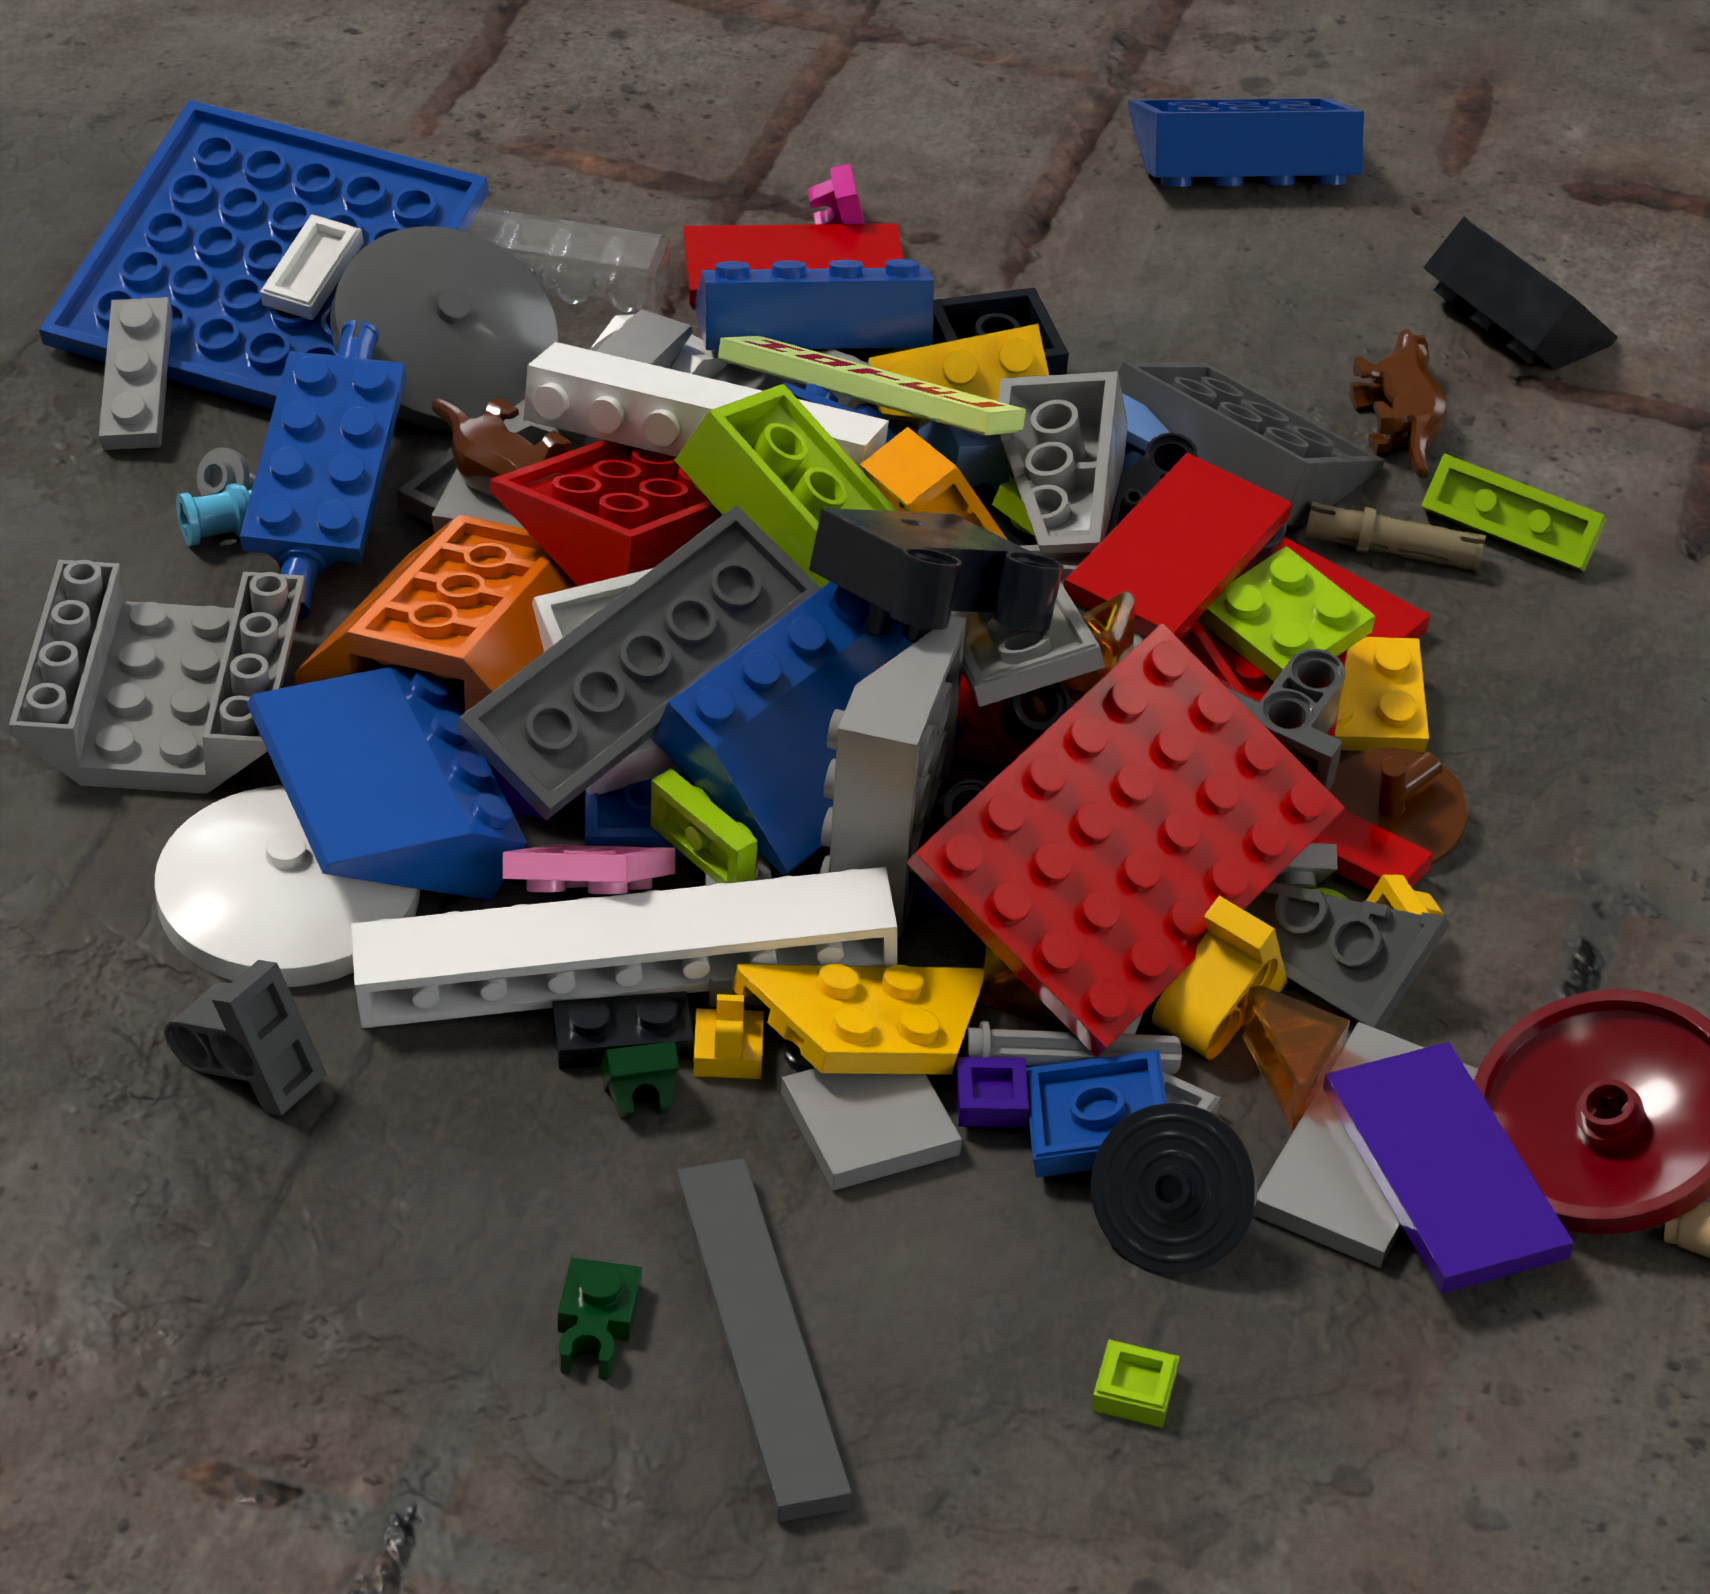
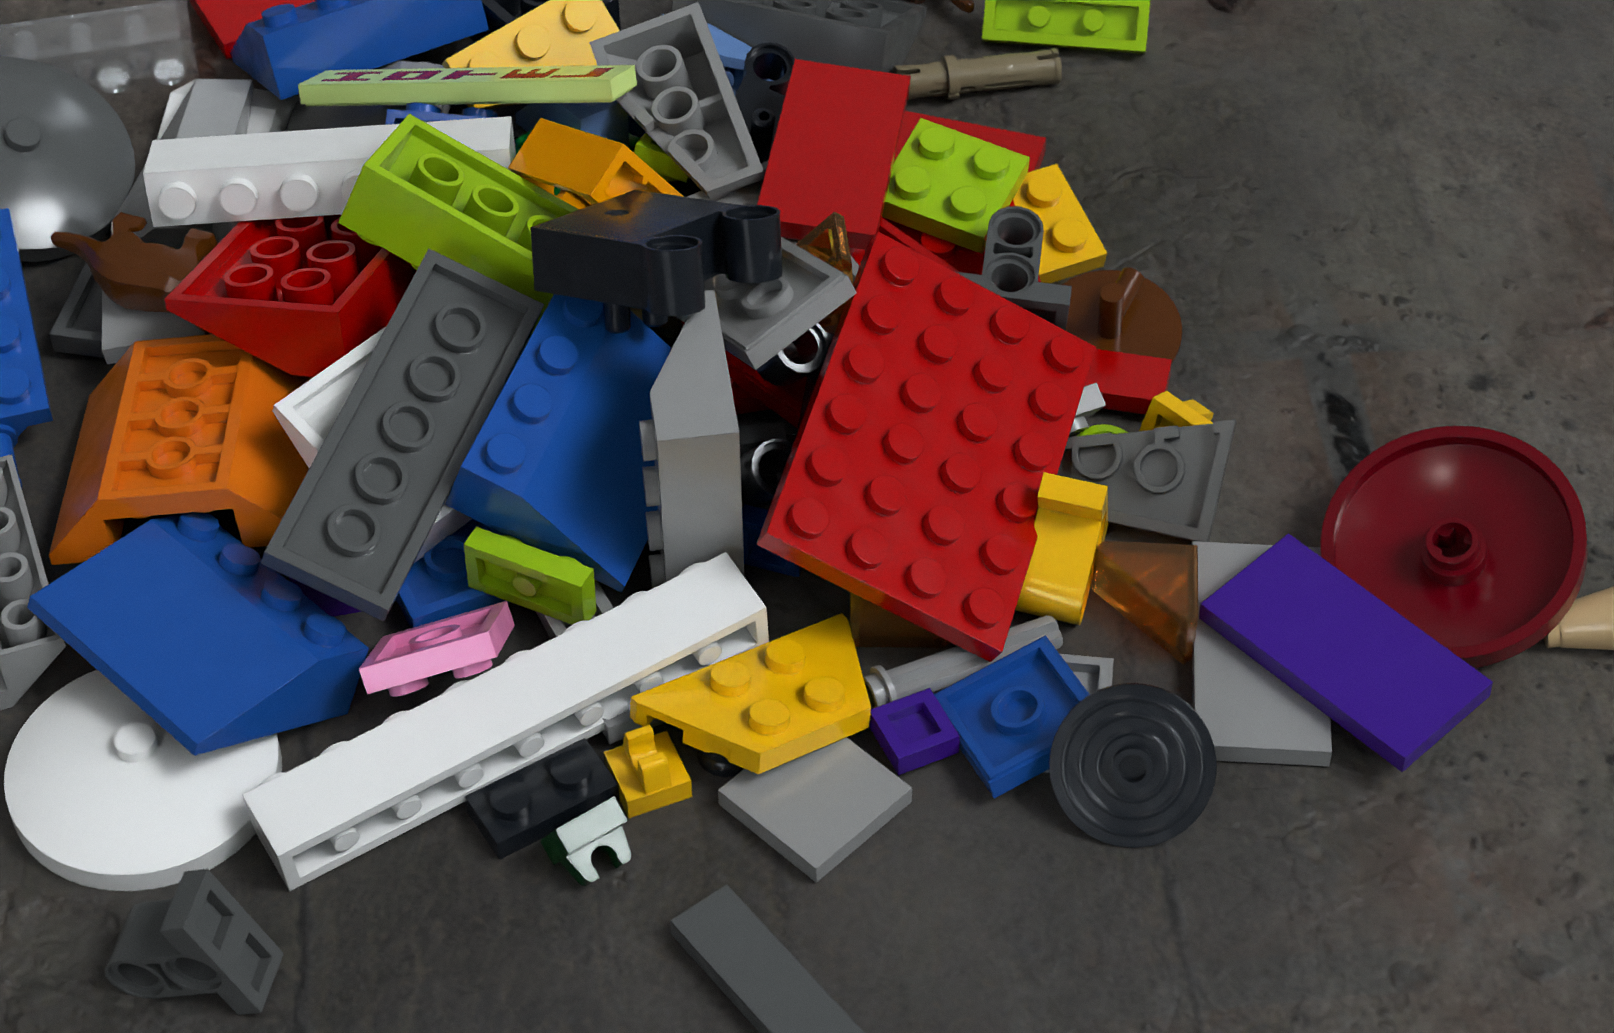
camera: 20 degrees left, 5 degrees up
lime tile [1091,1339,1180,1428] -> none

